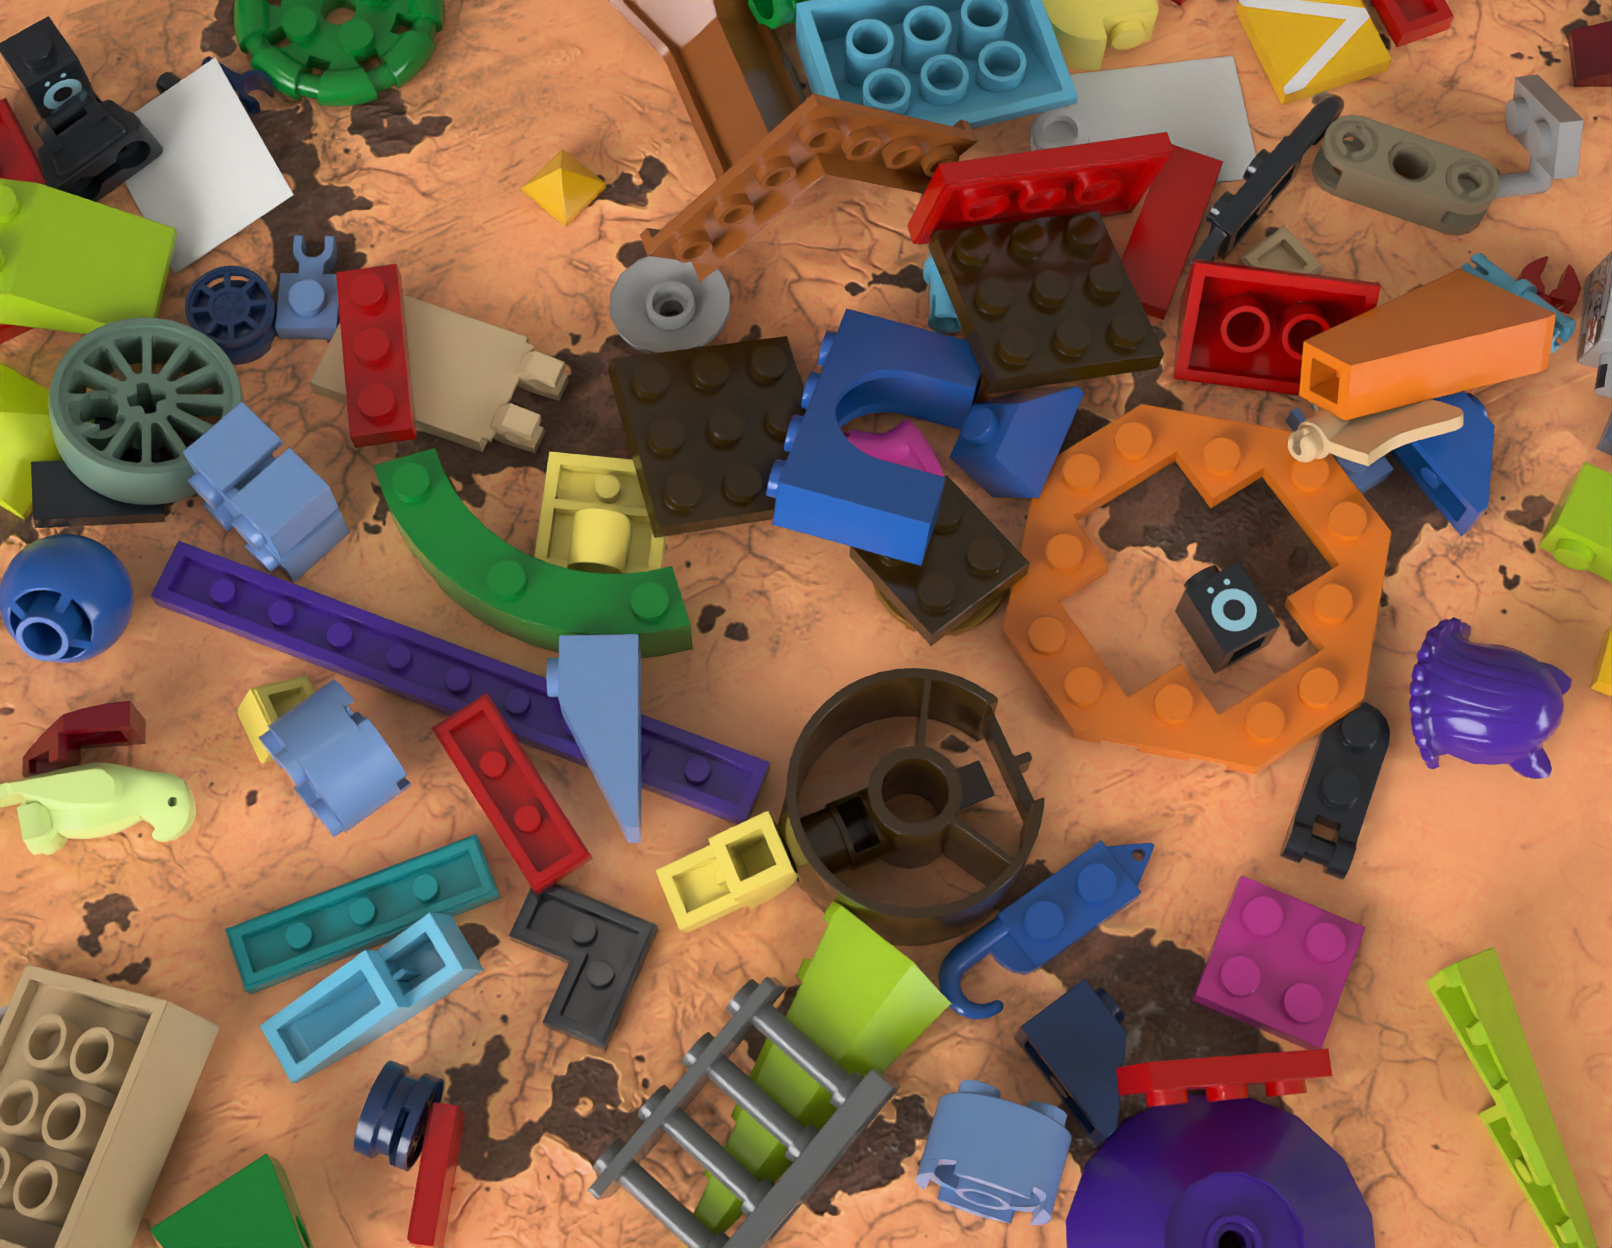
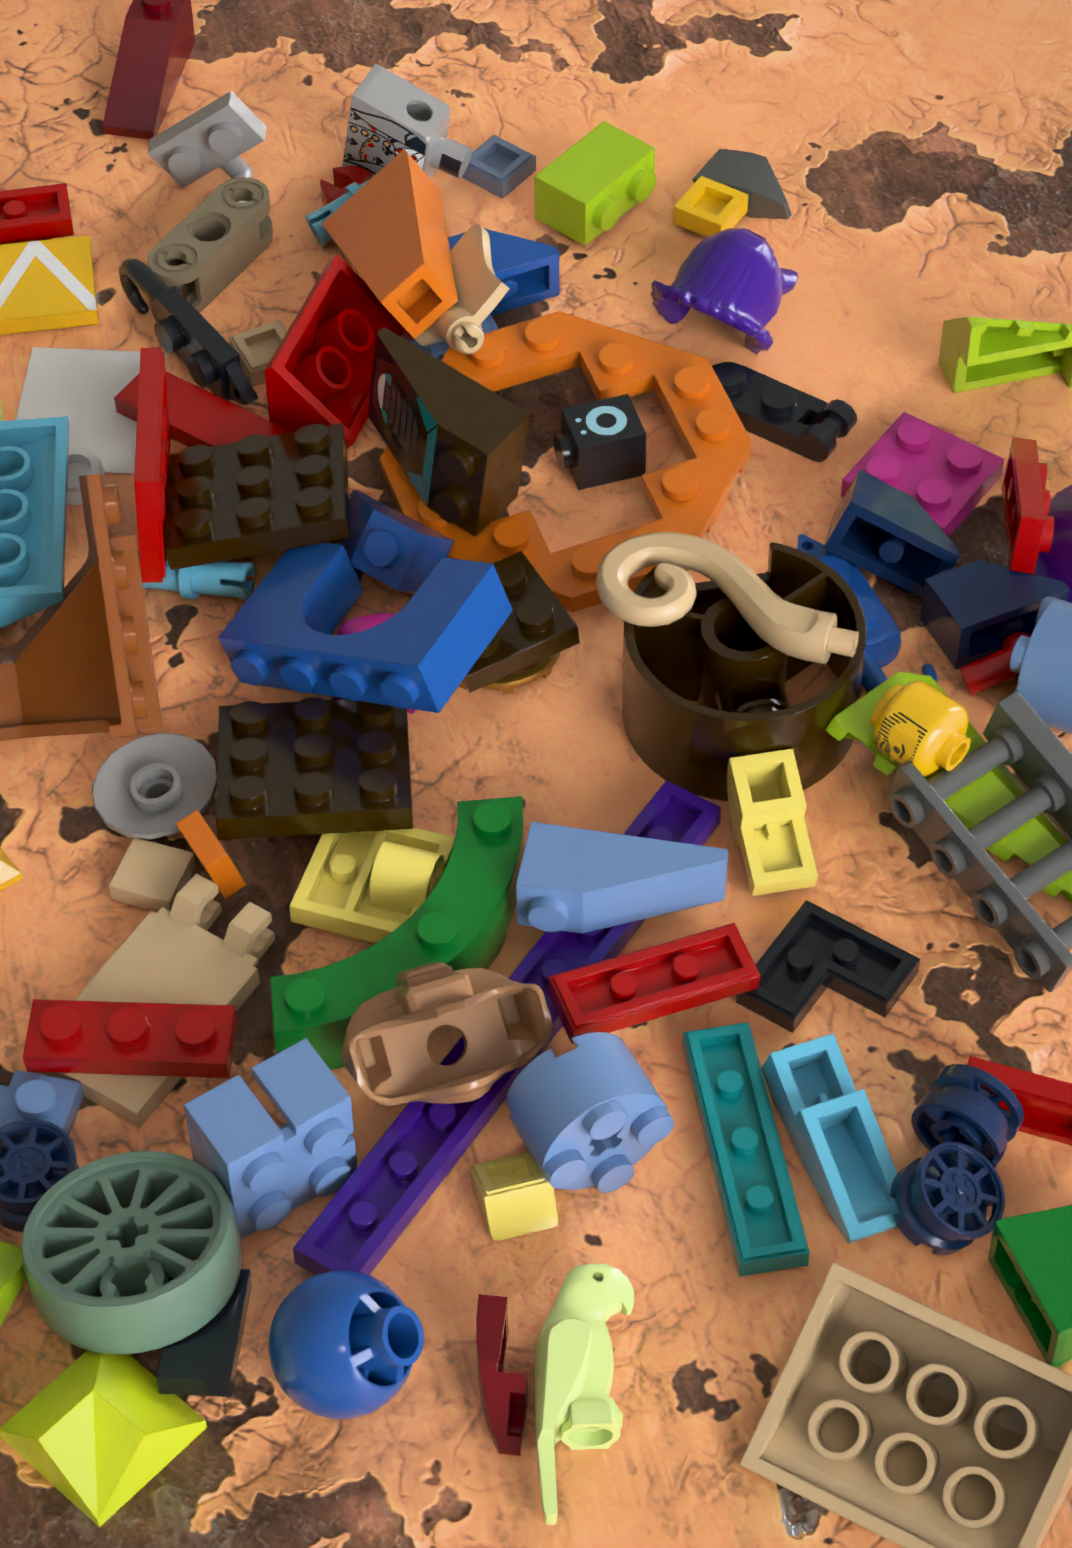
camera: 75 degrees left, 20 degrees down
none -> tan tile [109,838,196,912]
none -> orange tile [175,810,246,899]
none -> medium nougat piece [342,962,553,1106]
none -> dark brown slope [368,327,530,537]
none -> tan plant [596,532,859,665]
none -> dark blue slope [823,470,960,599]
none -> yellow head [870,681,971,778]
none -> dark blue wheel [890,1142,1005,1256]
none -> red arm [959,632,1031,696]

